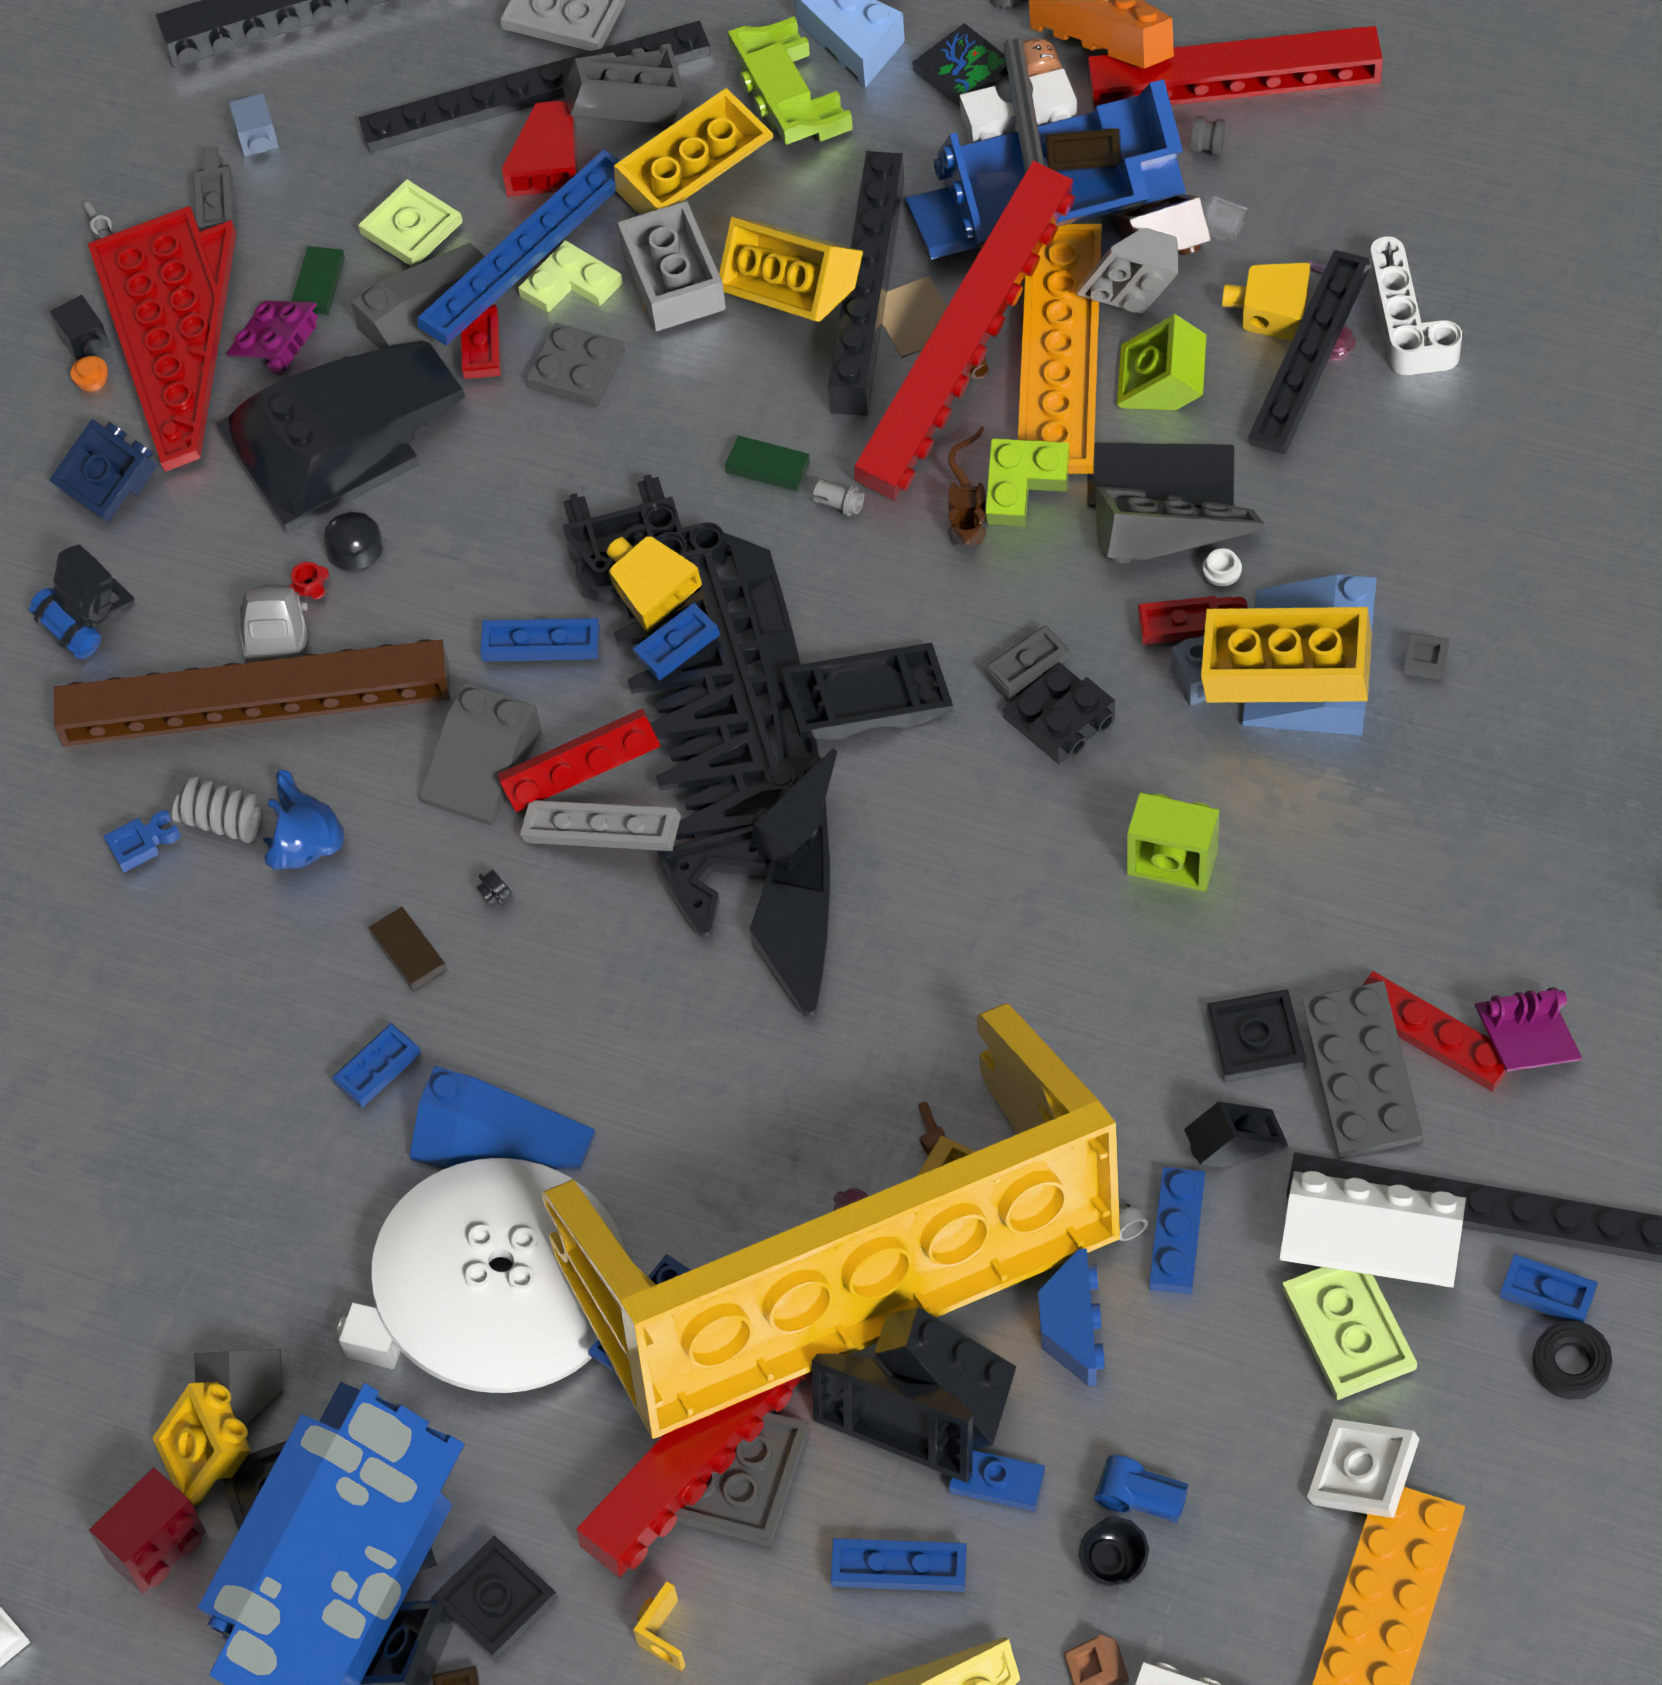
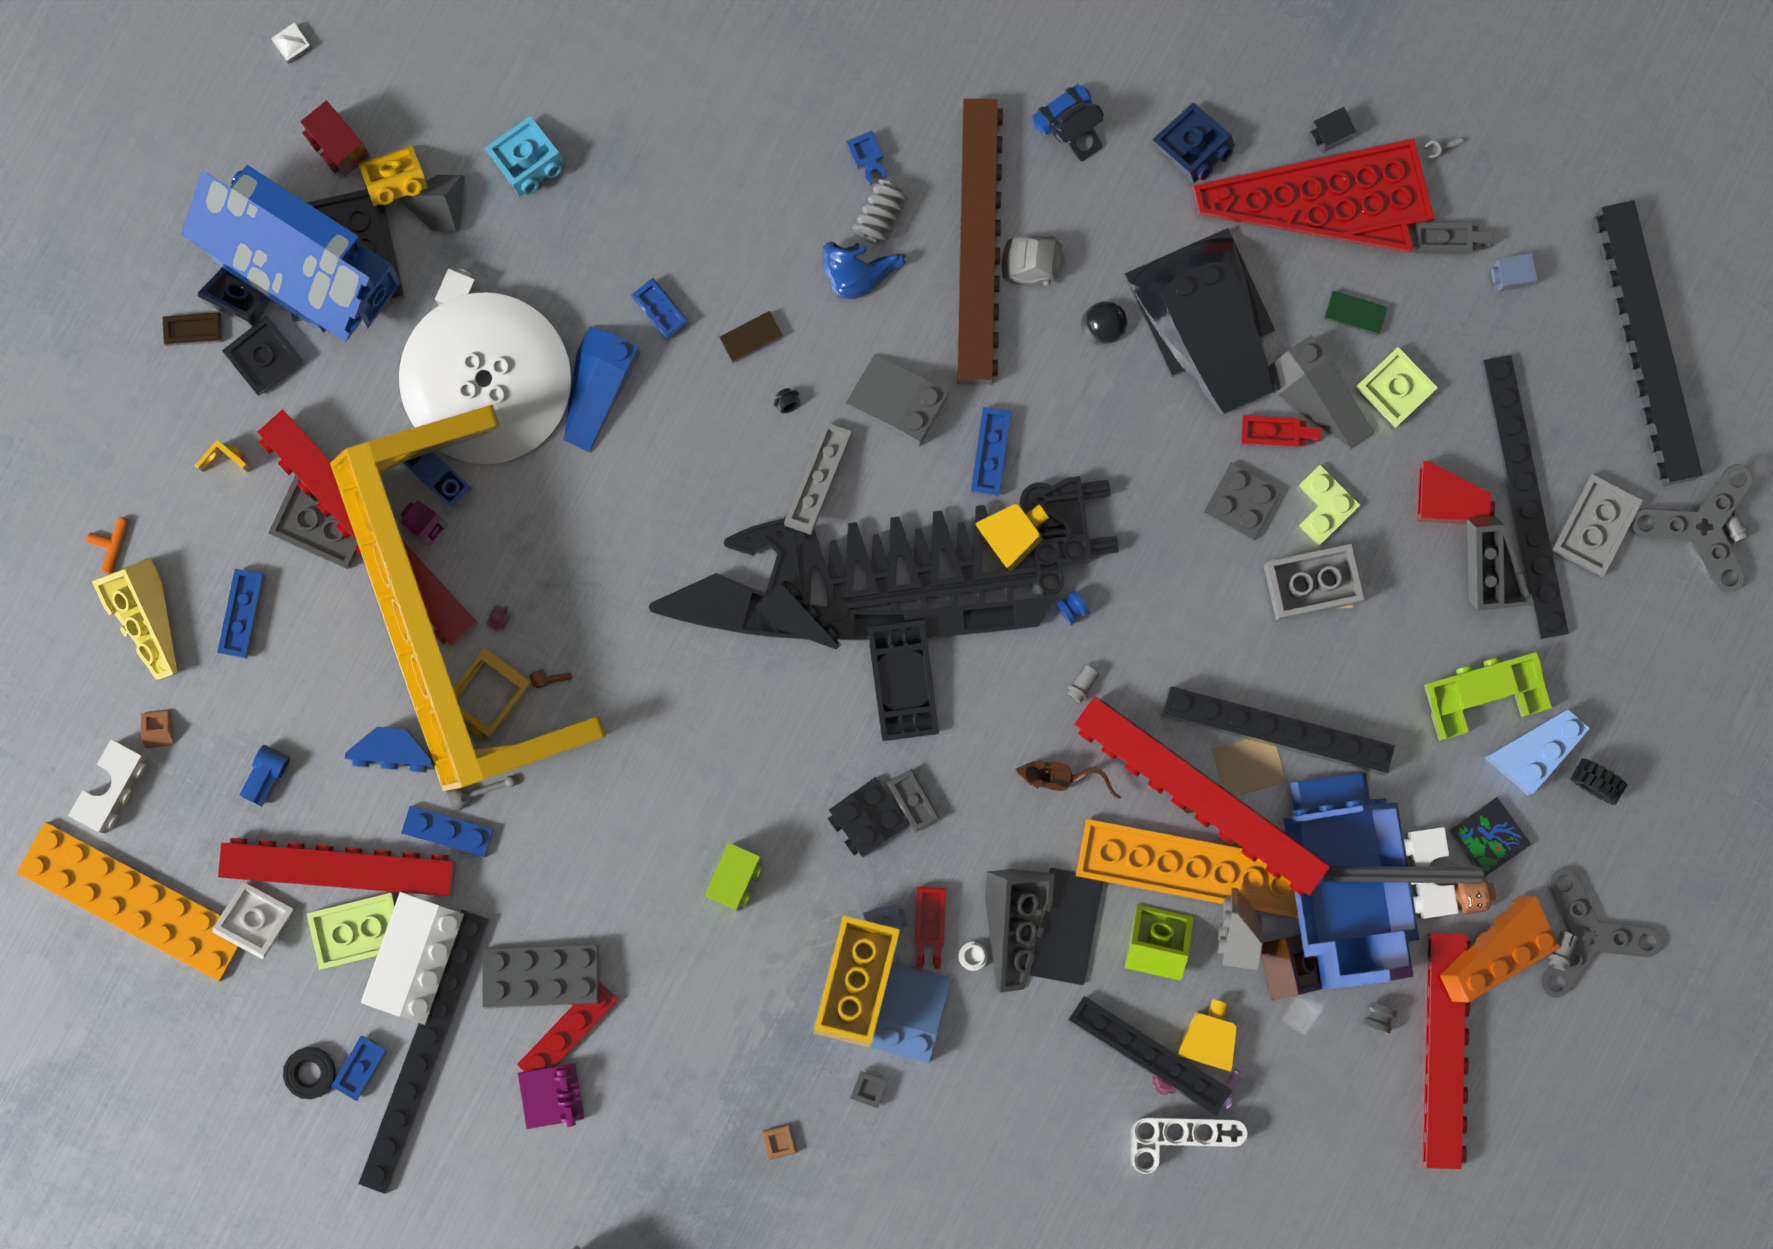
camera: 90 degrees right, 25 degrees up
orange plate [70,356,108,392] -> none
magenta hinge [226,301,318,374] -> none
red plate [288,562,329,600] -> none
blue plate [417,150,621,346] -> none
red plate [498,708,661,812] -> none
yellow slope [614,88,773,214] -> none
blue plate [633,603,720,681] -> none
yellow slope [719,217,863,322] -> none
dark green tile [725,435,810,491] -> none
black slope [812,1353,973,1483] -> none
black wedge [874,1307,1017,1449] -> none
blue plate [949,1450,1045,1512] -> none
lime brick [986,438,1070,527] -> none
dark brown tile [1046,128,1122,172] -> none
black hair [1078,1516,1150,1589] -> none
black slope [1184,1101,1288,1168] -> none
black tile [1206,989,1307,1083] -> none
none -> red brick [218,838,456,897]
none -> medium azure plate [484,116,566,197]
none -> medium nougat tile [762,1124,797,1160]
none -> blue wheel [1055,590,1090,626]

